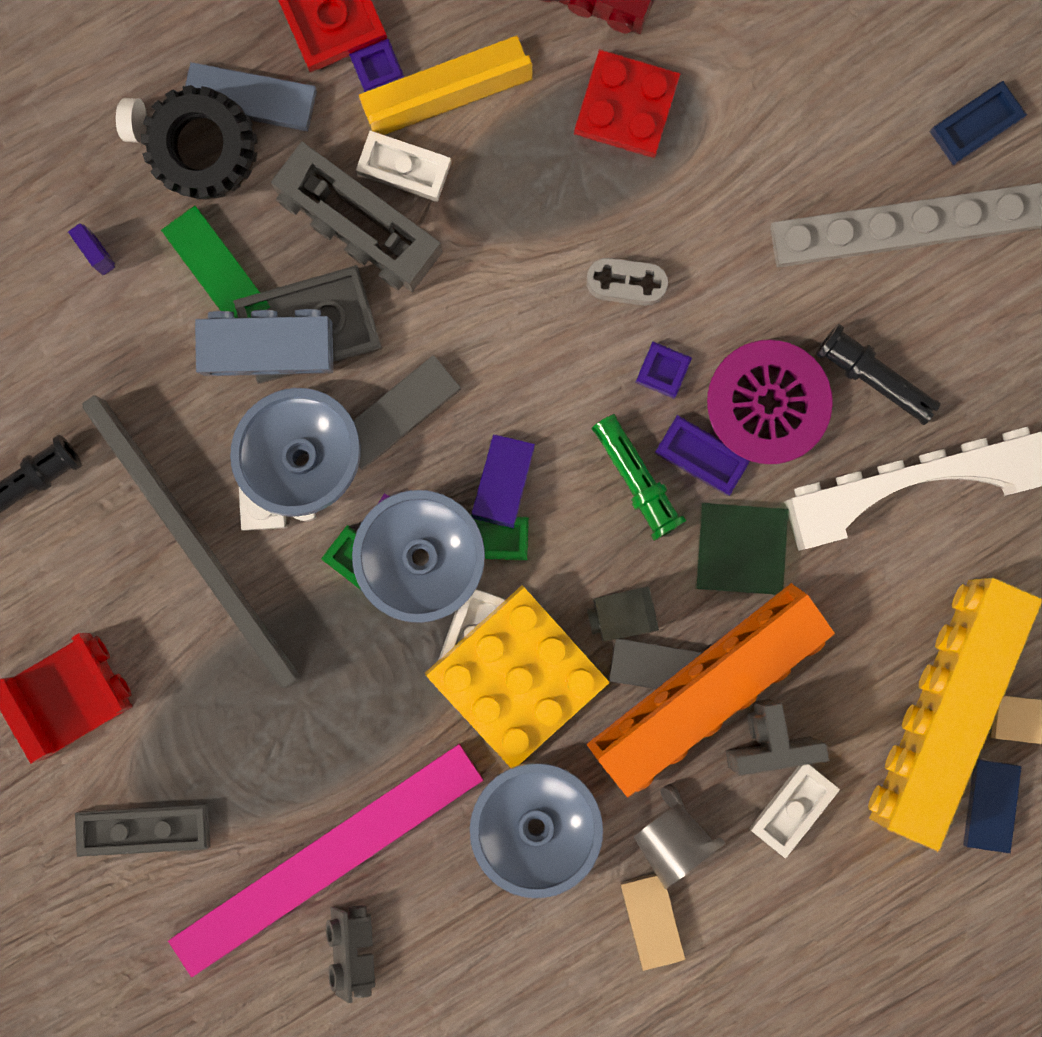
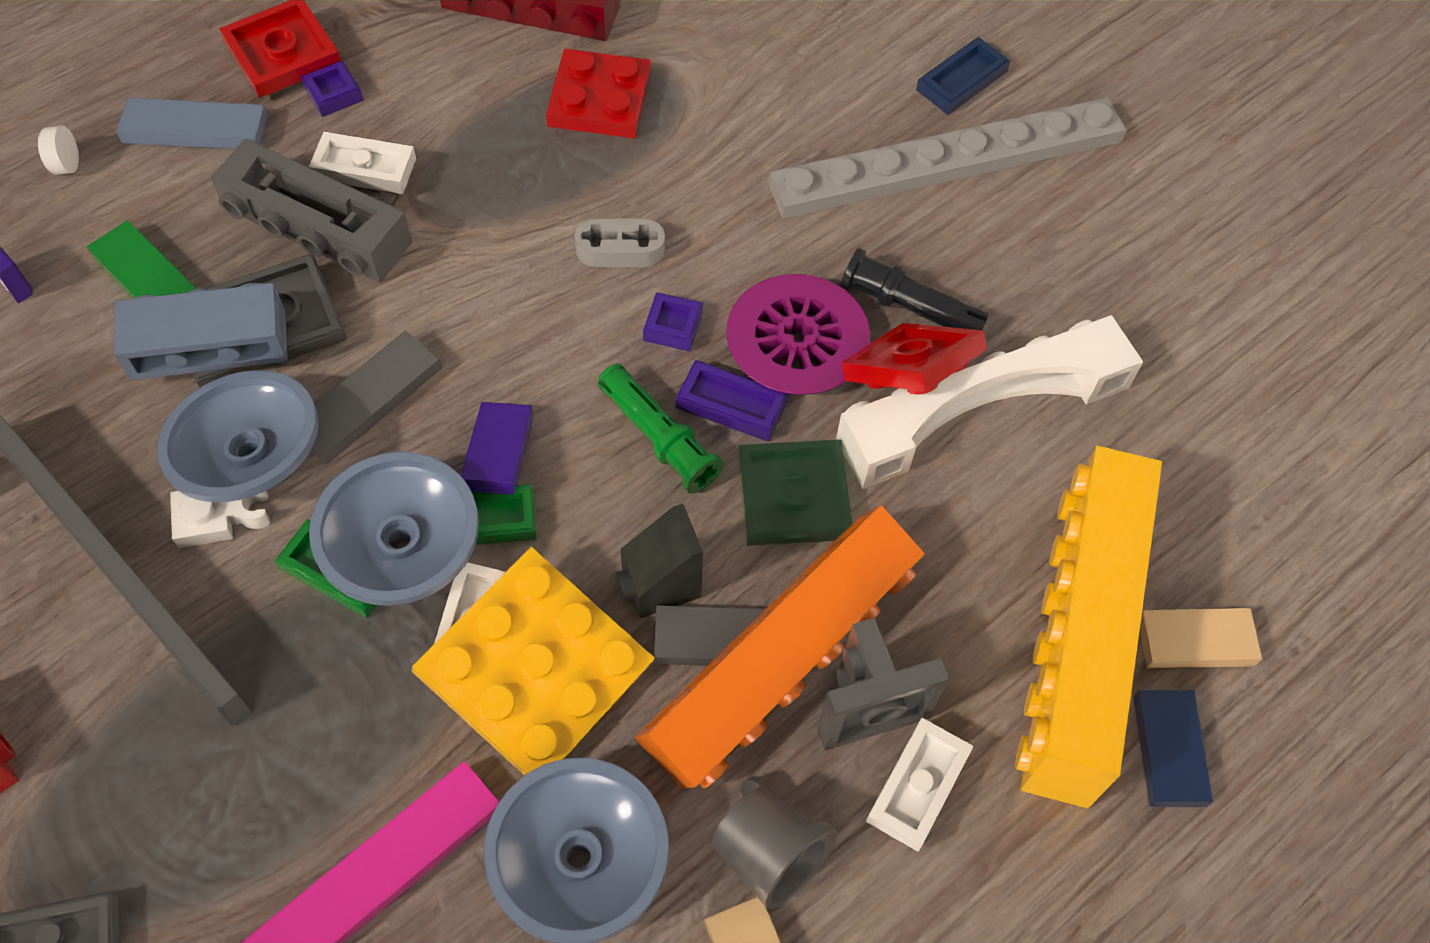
camera: 15 degrees left, 25 degrees down
black tyre [141,85,258,200] -> none
yellow panel [359,35,532,135] -> none
none -> red plate [841,323,987,395]

